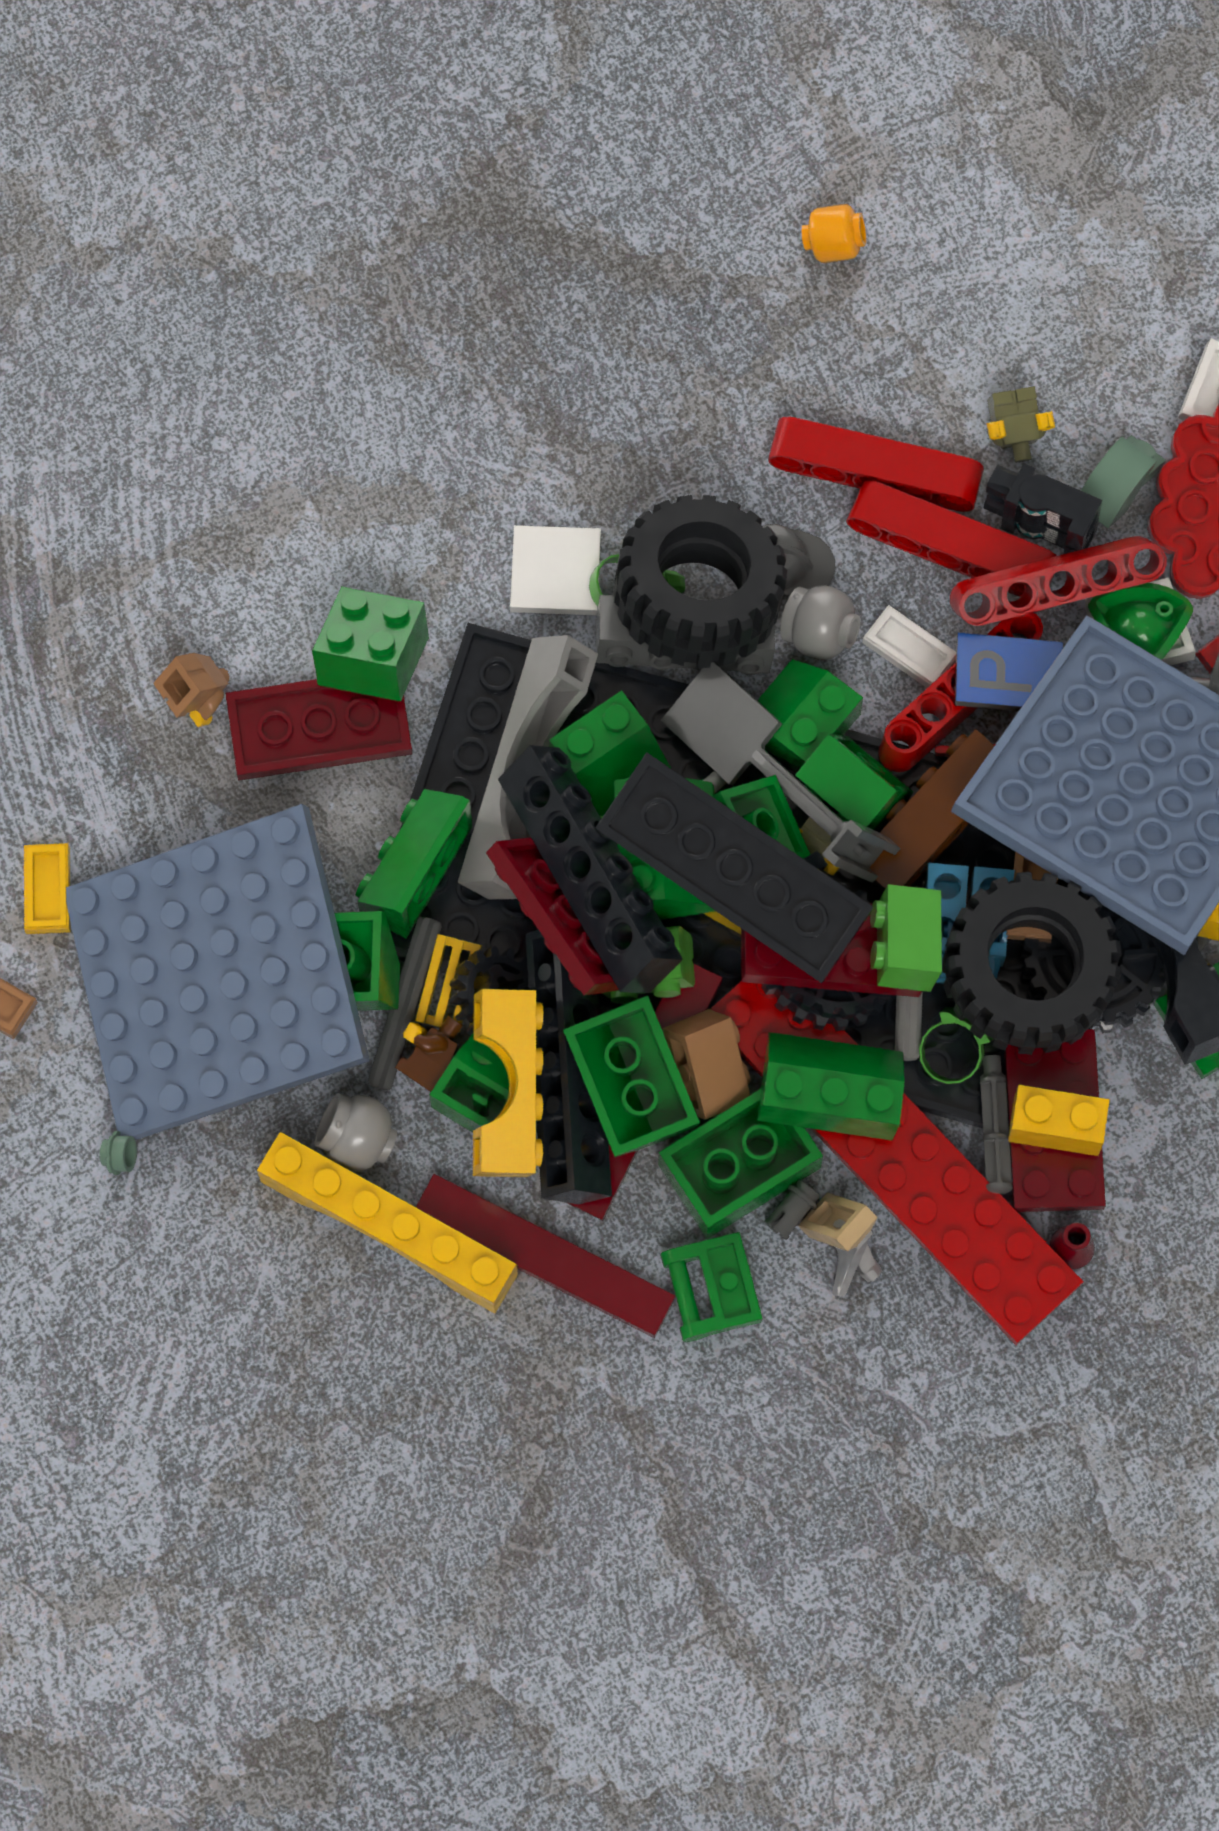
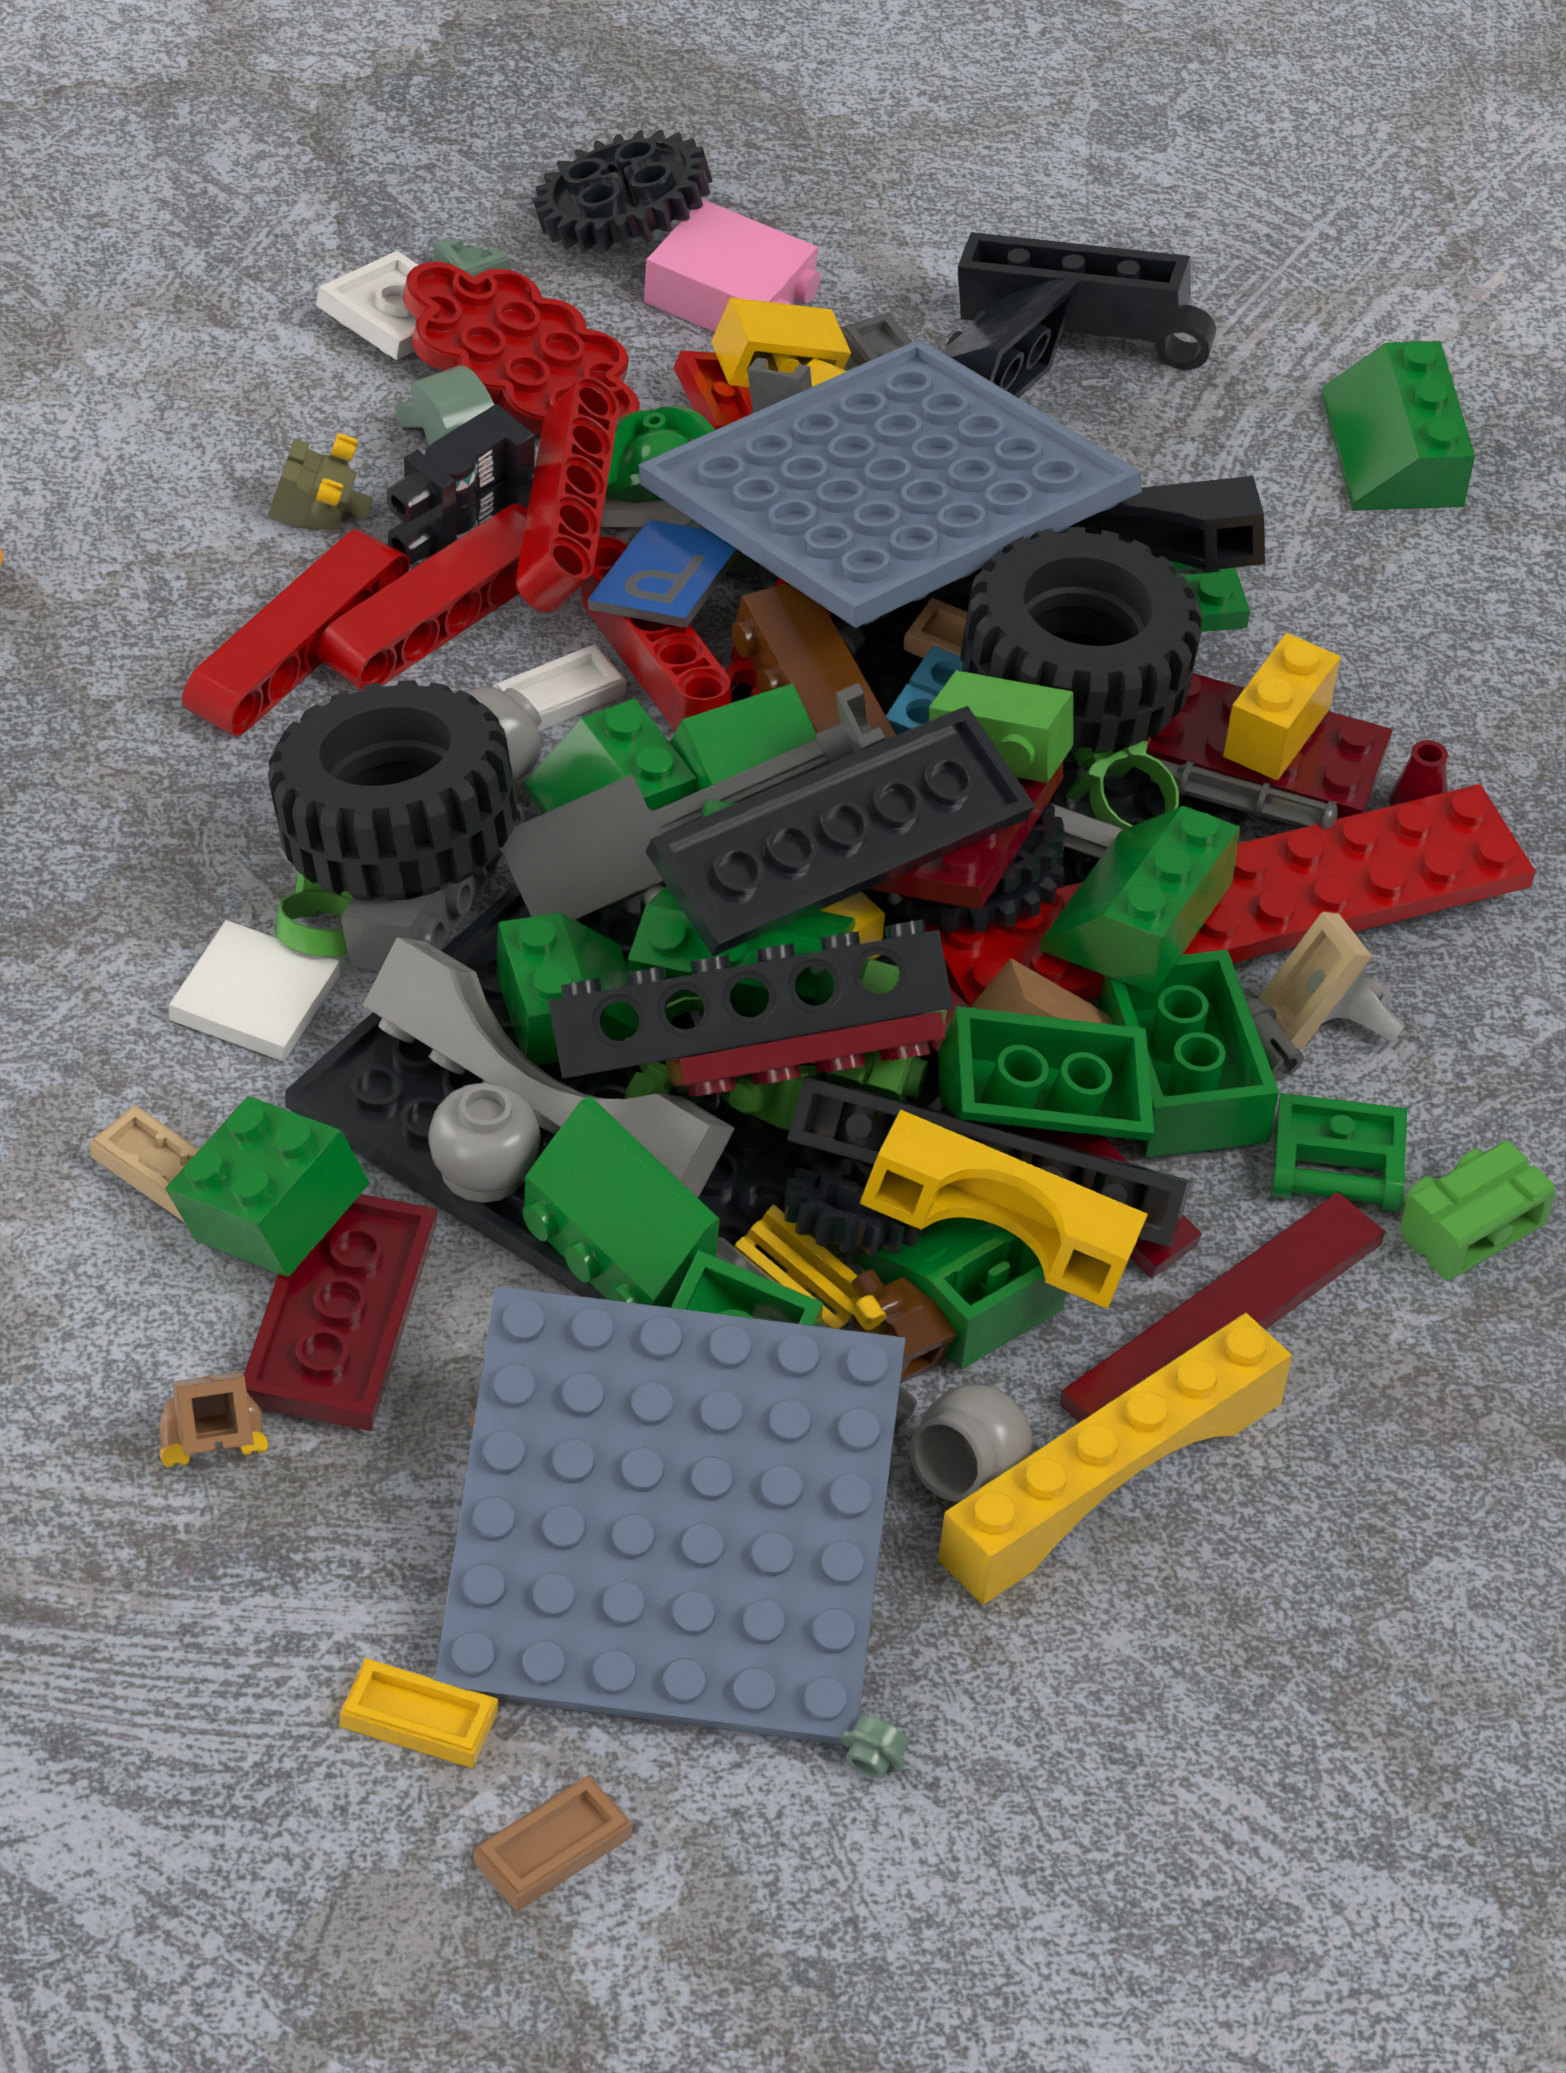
camera: 75 degrees left, 25 degrees down
none -> tan plate [89,1105,200,1223]
none -> light grey piece [428,1083,541,1203]
none -> bright green brick [1400,1140,1556,1281]

